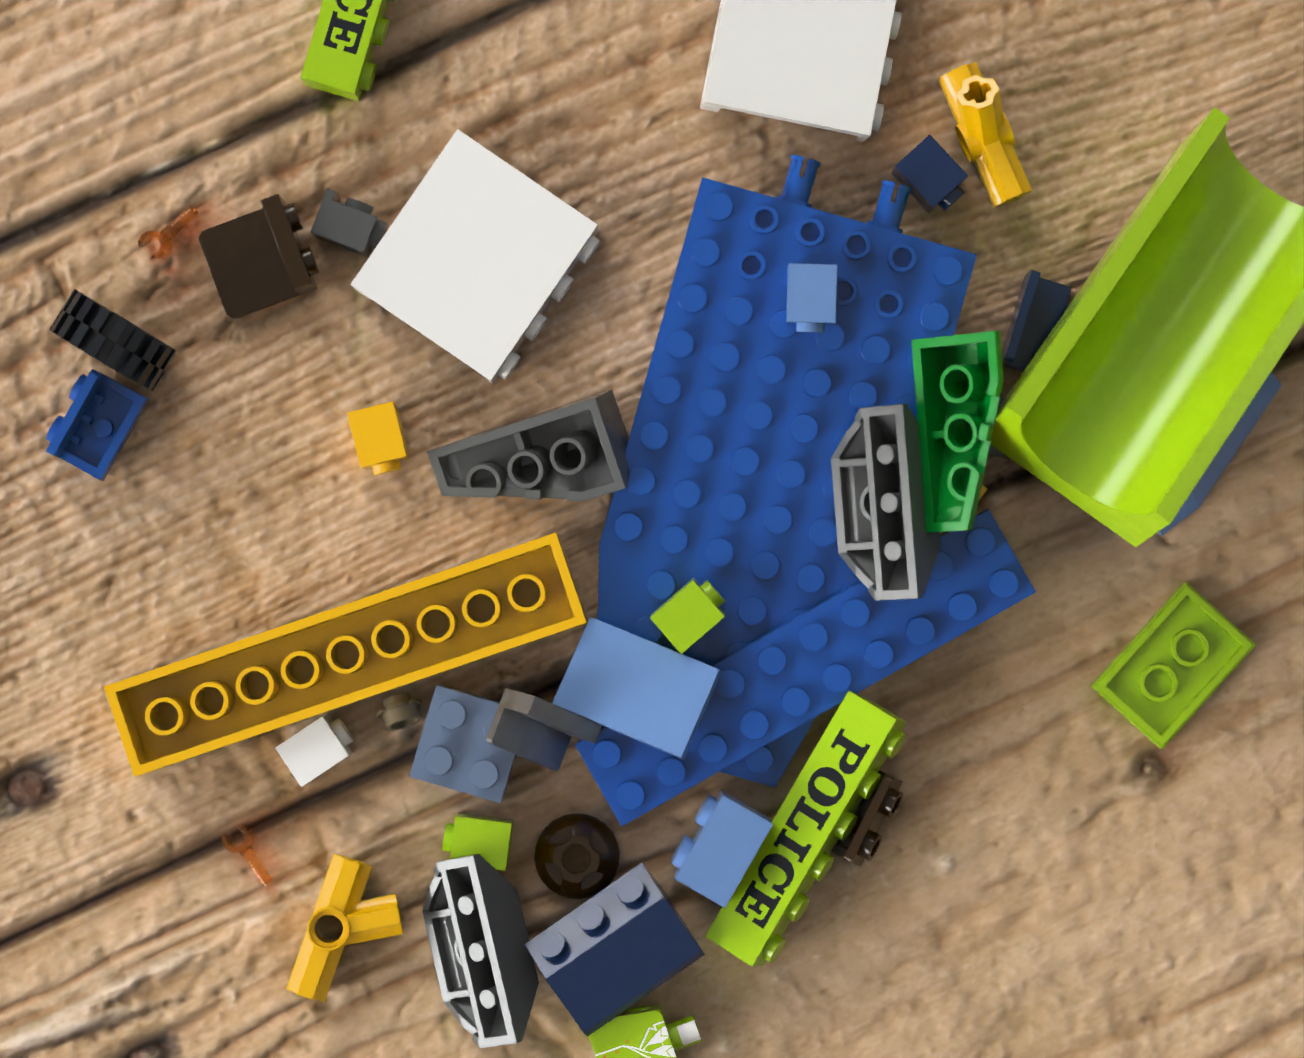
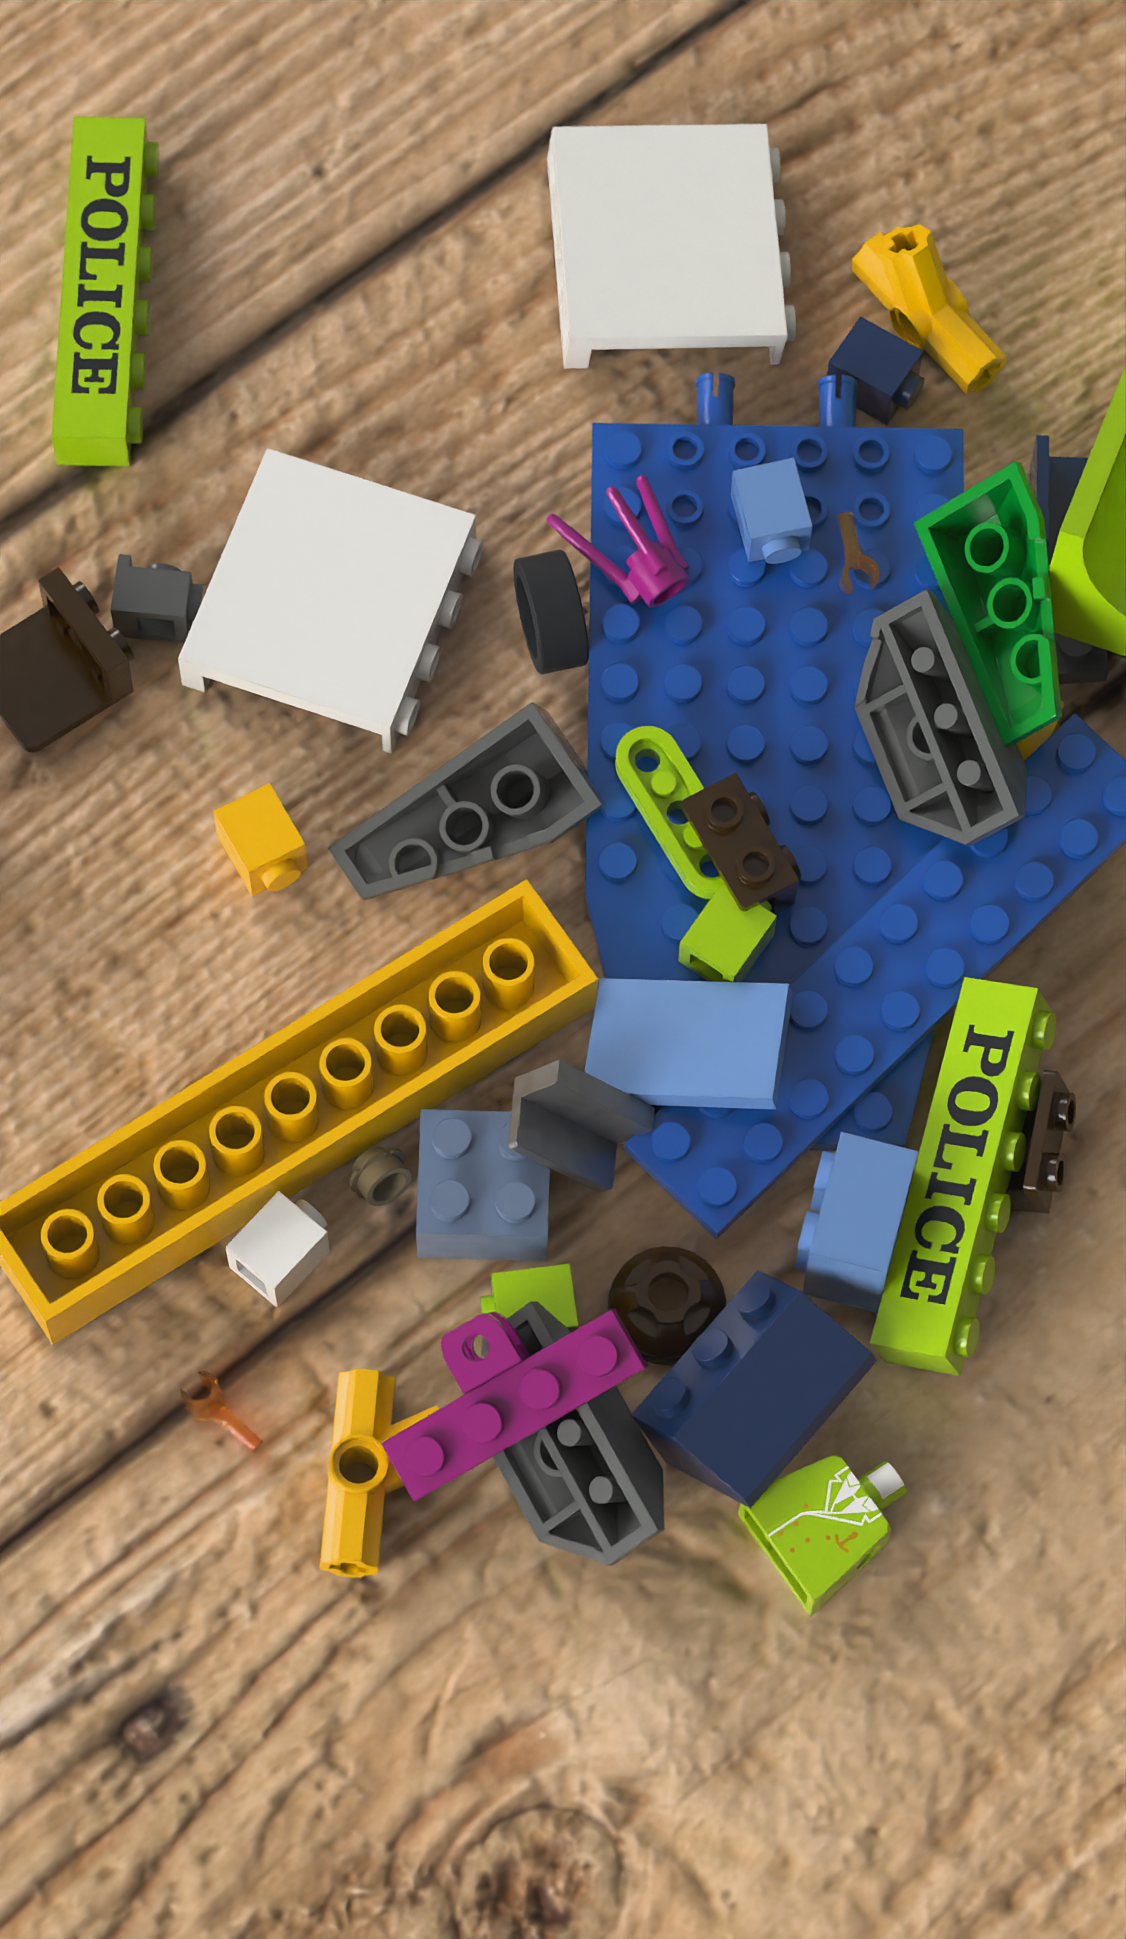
camera: 20 degrees left, 20 degrees down
none -> magenta plate [381,1309,648,1502]
none -> black tyre [513,550,589,674]
none -> magenta plant [547,475,690,608]
none -> lime plate [615,726,723,899]
none -> dark brown bracket [682,773,801,914]
none -> clear orange hand [837,512,880,595]

